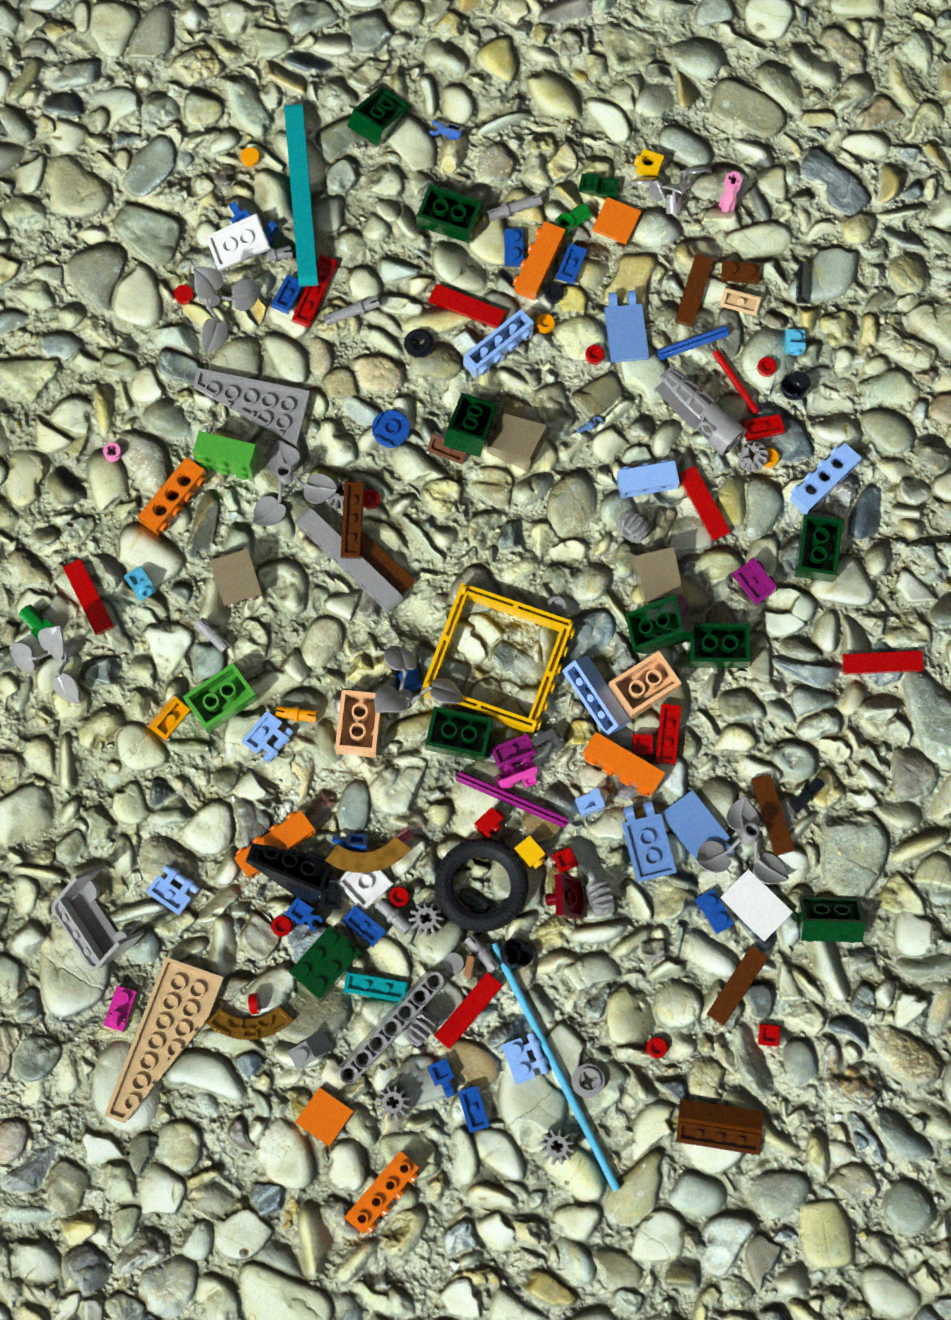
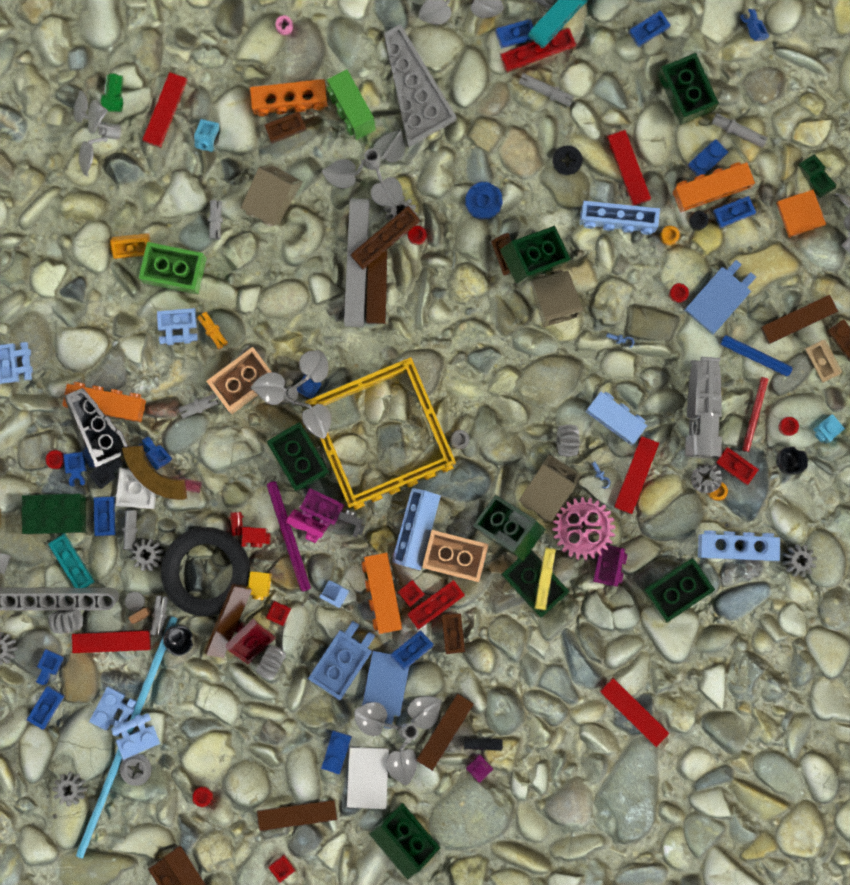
camera: 55 degrees right, 10 degrees up
red tile [389,886,409,908] -> none
green piece [556,203,592,237] -> none
none -> light blue plate [111,713,160,760]
none -> light grey pin [179,393,219,418]
none -> reddish brown tile [204,583,252,658]
none -> red pin [229,512,244,536]
none -> reddish brown plate [264,111,307,144]
none -> blue plate [391,630,433,670]
none -> reddish brown plate [442,613,465,654]
none -> magenta tile [466,754,494,783]
none -> light yellow piece [535,548,556,610]
none -> bright pink gear [552,497,616,560]
none -> medium blue hand [591,461,611,489]
none -> blue plate [628,10,671,47]
none -> light grey gear [783,544,817,577]

